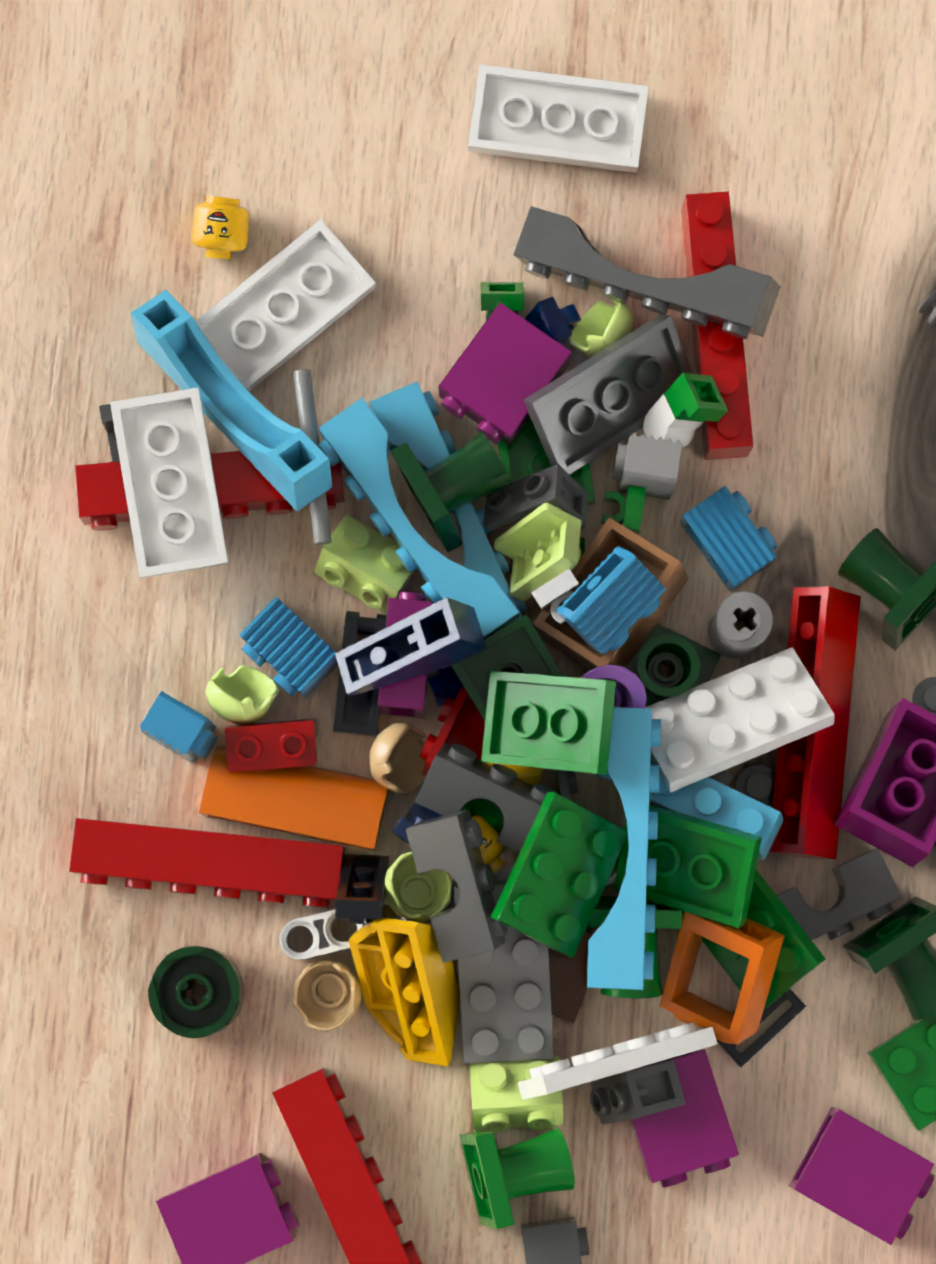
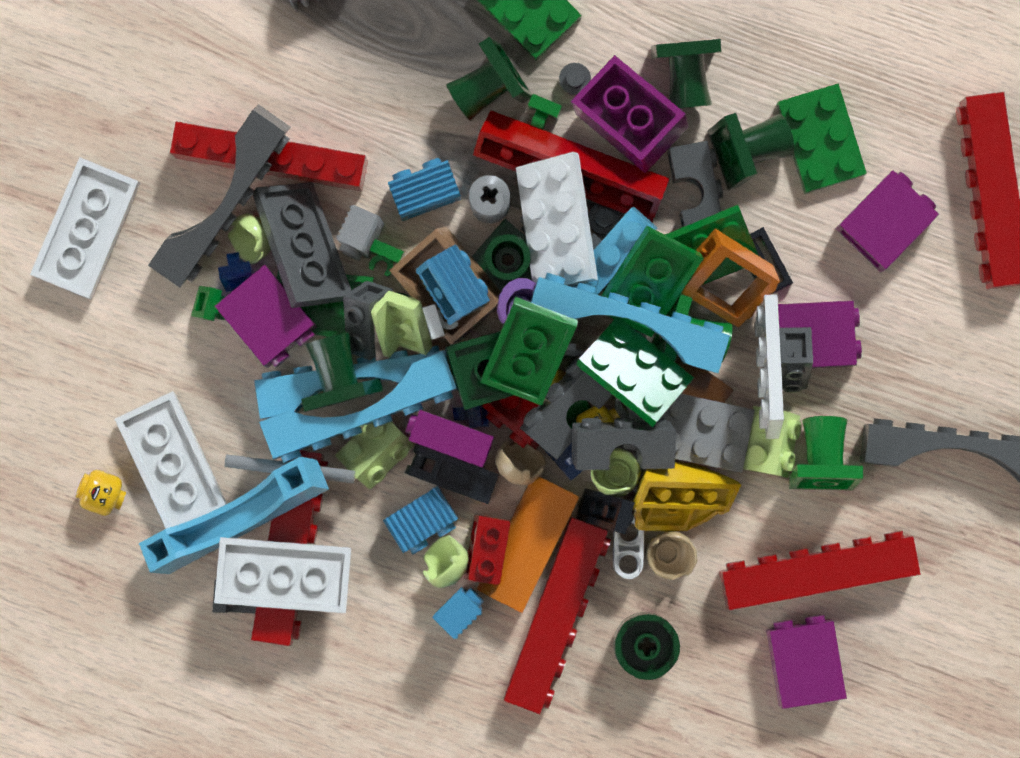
camera: 70 degrees left, 5 degrees up
dark blue slope [335,597,487,696] -> none
green leg [643,372,728,447] -> none
none -> green tile [528,94,563,130]

